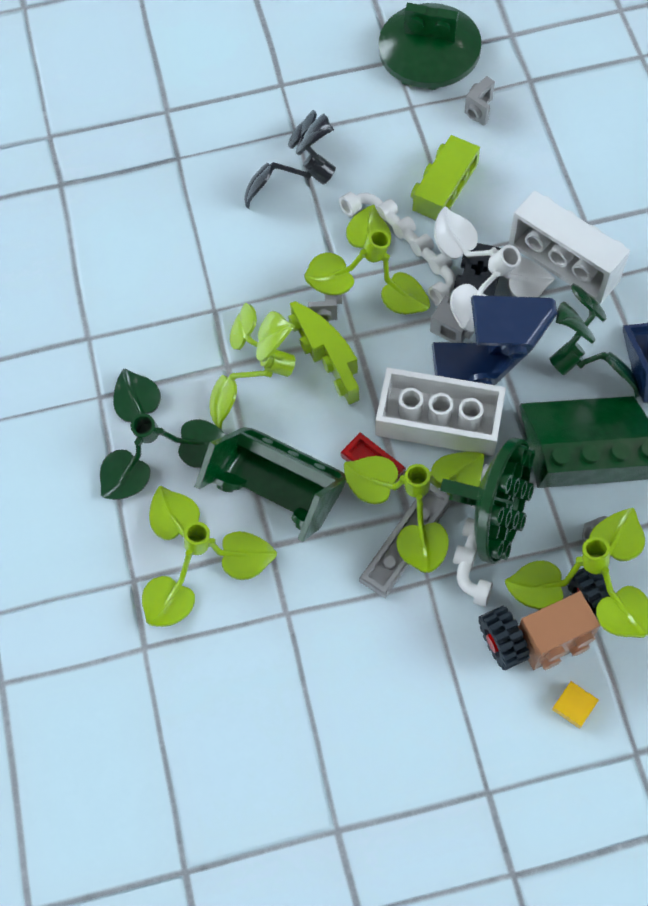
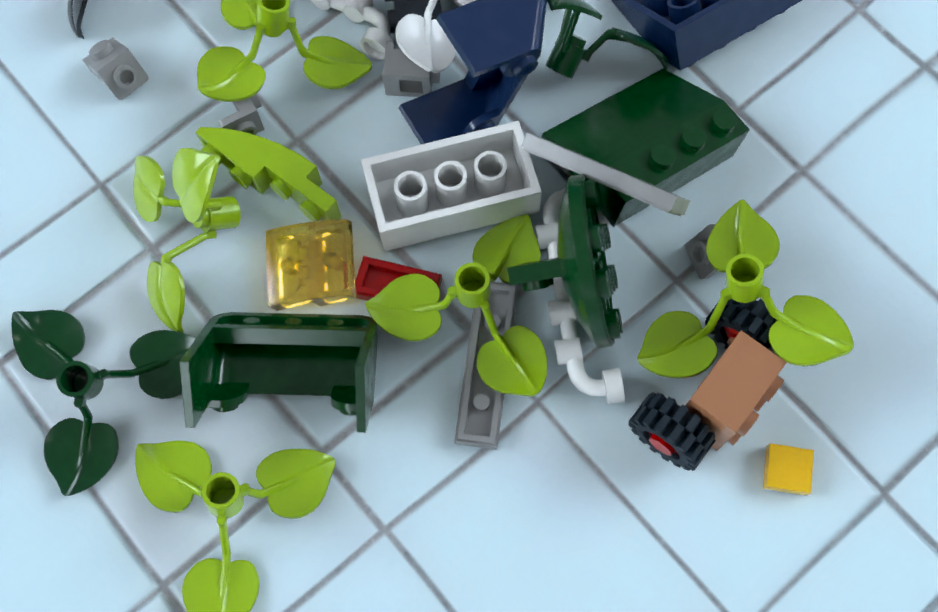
camera: 30 degrees left, 5 degrees up
none -> light grey bracket [83,37,149,100]
none -> clear yellow slope [266,219,356,311]
none -> light grey tile [521,133,690,216]

